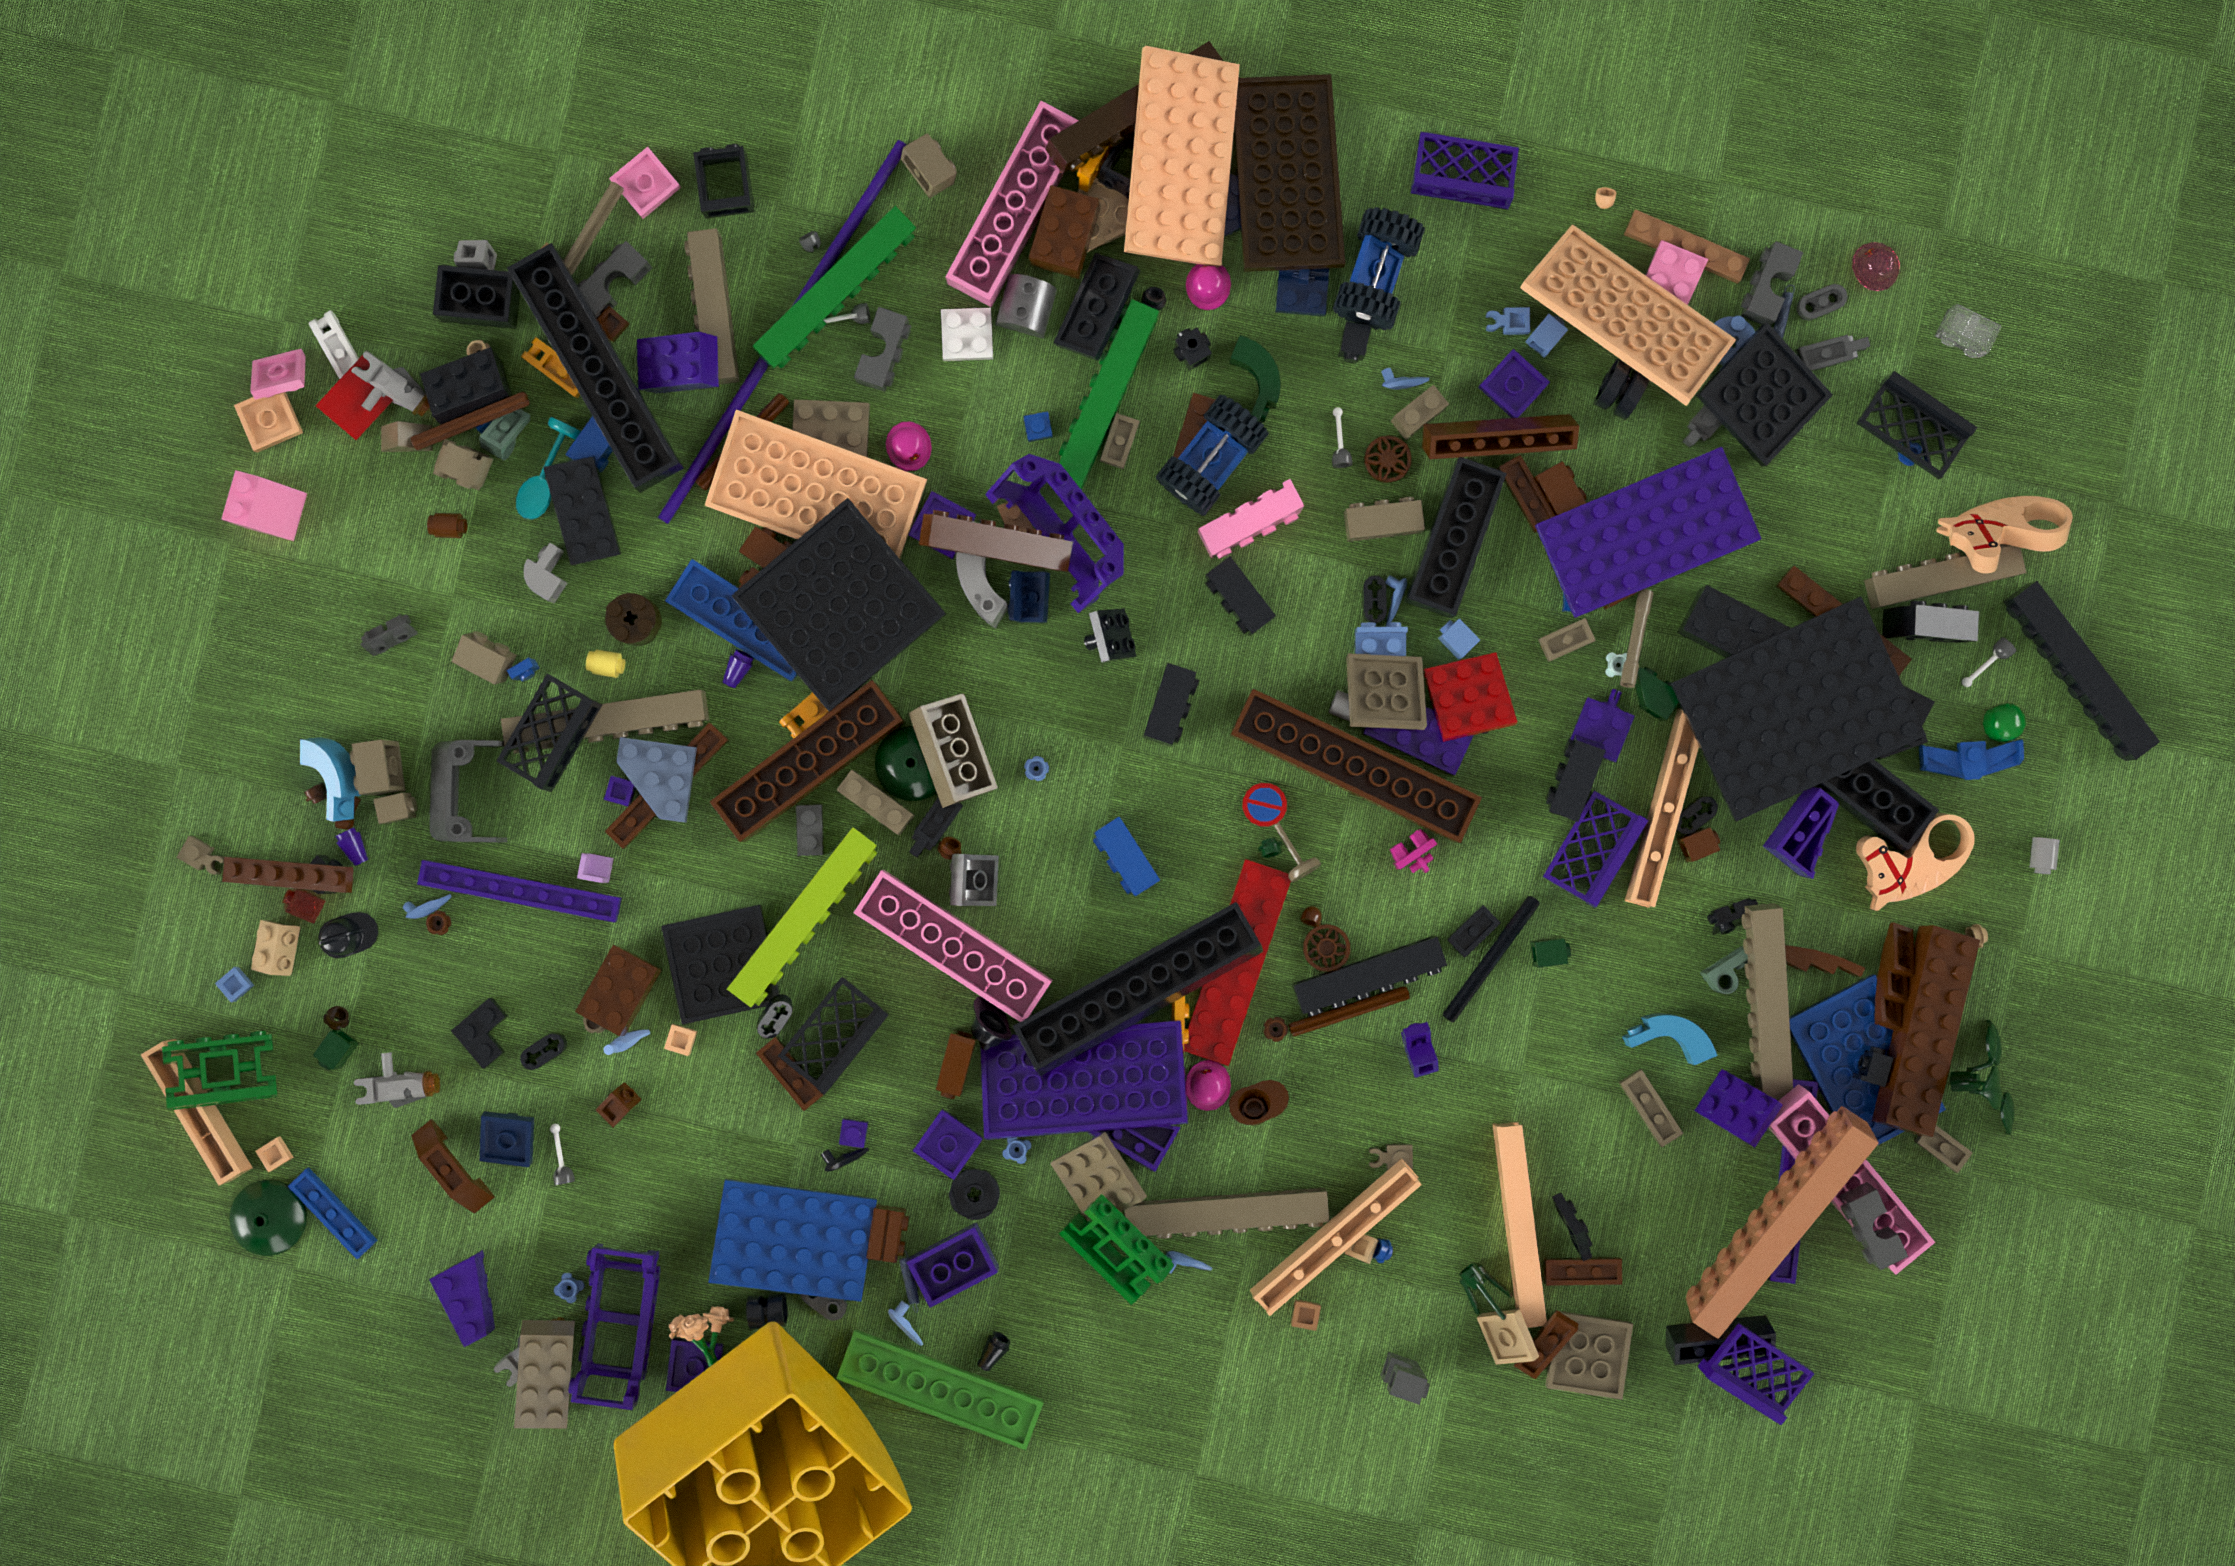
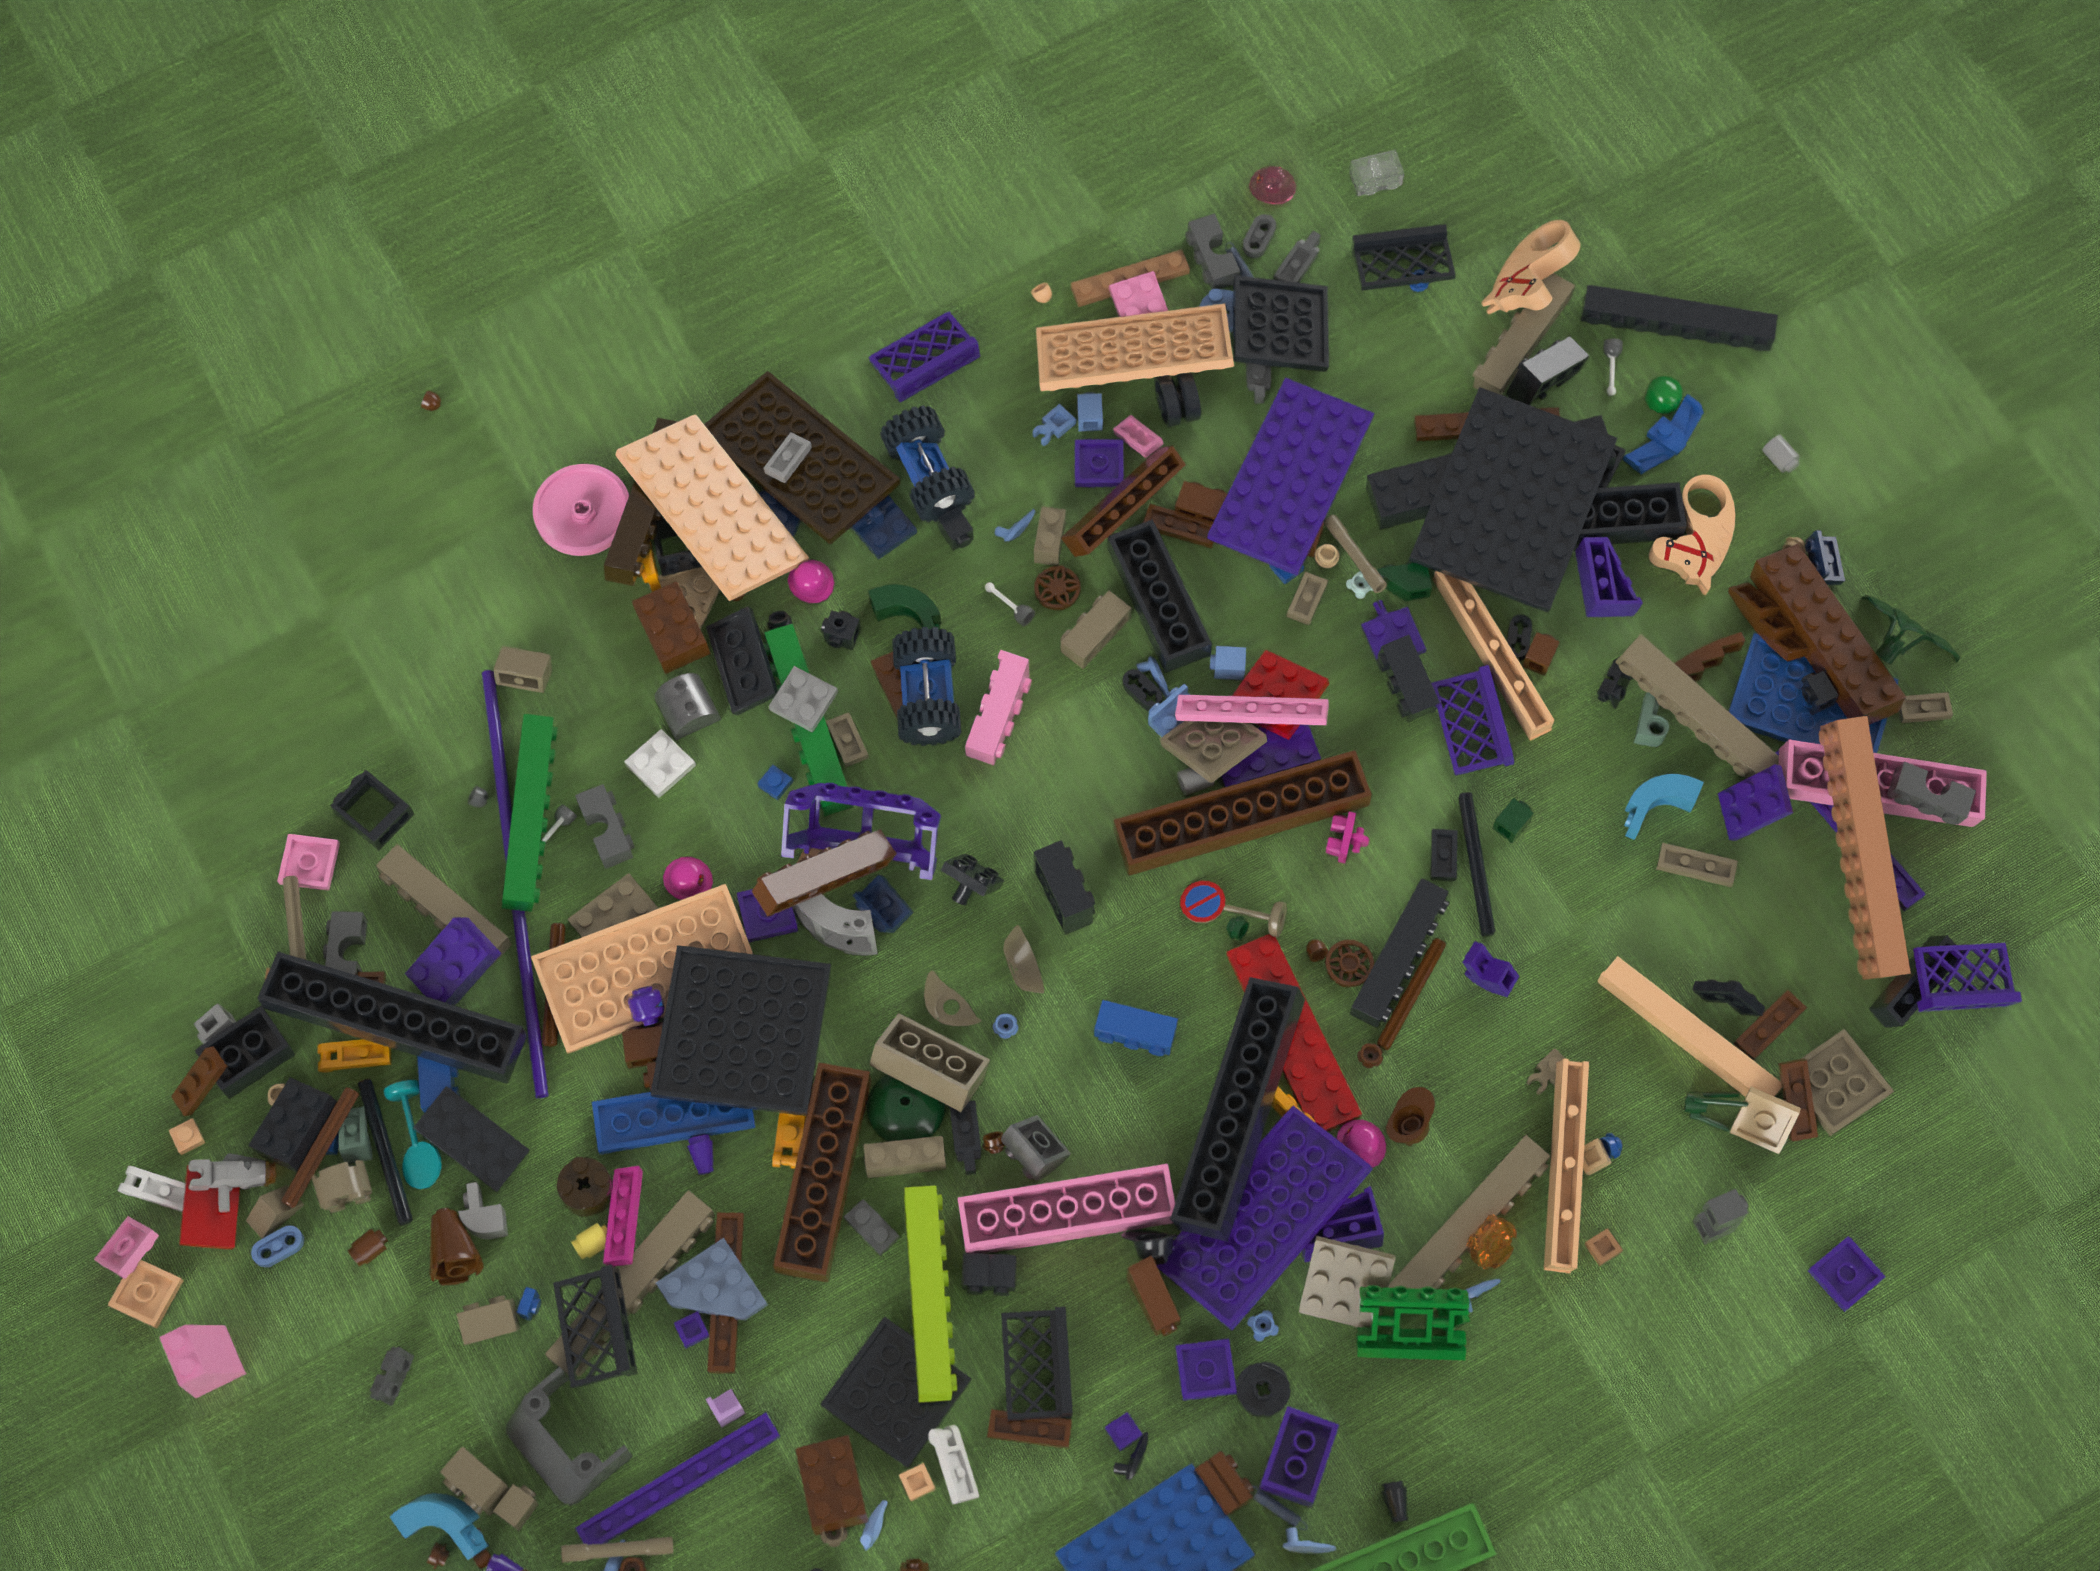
camera: 40 degrees left, 20 degrees down
black beam [757,994,793,1039] -> none
bright pink brick [946,101,1079,308] -> none
black brick [1205,556,1276,636] -> none
none -> light nougat plate [169,1118,205,1155]
none -> reddish brown plate [171,1046,227,1117]
none -> medium blue plate [251,1226,304,1268]
none -> black axle [358,1078,413,1225]
none -> reddish brown cone [429,1208,483,1286]
none -> bright pink dish [533,464,629,556]
none -> dark tan piece [561,1537,673,1562]
none -> dark pink plate [603,1166,643,1266]
none -> dark purple head [628,986,665,1026]
none -> light grey plate [764,432,812,483]
none -> light grey plate [769,666,838,733]
none -> dark tan piece [924,970,982,1026]
none -> white plate [929,1425,980,1504]
none -> black brick [961,1253,1017,1296]
none -> dark tan piece [1003,925,1044,993]
none -> bright pink plate [1113,415,1163,458]
none -> bright pink plate [1175,695,1329,725]
none -> tan plate [1315,544,1340,568]
none -> clear orange plate [1467,1214,1517,1270]
none -> dark blue bracket [1805,530,1845,585]
none -> dark purple plate [1808,1236,1886,1312]

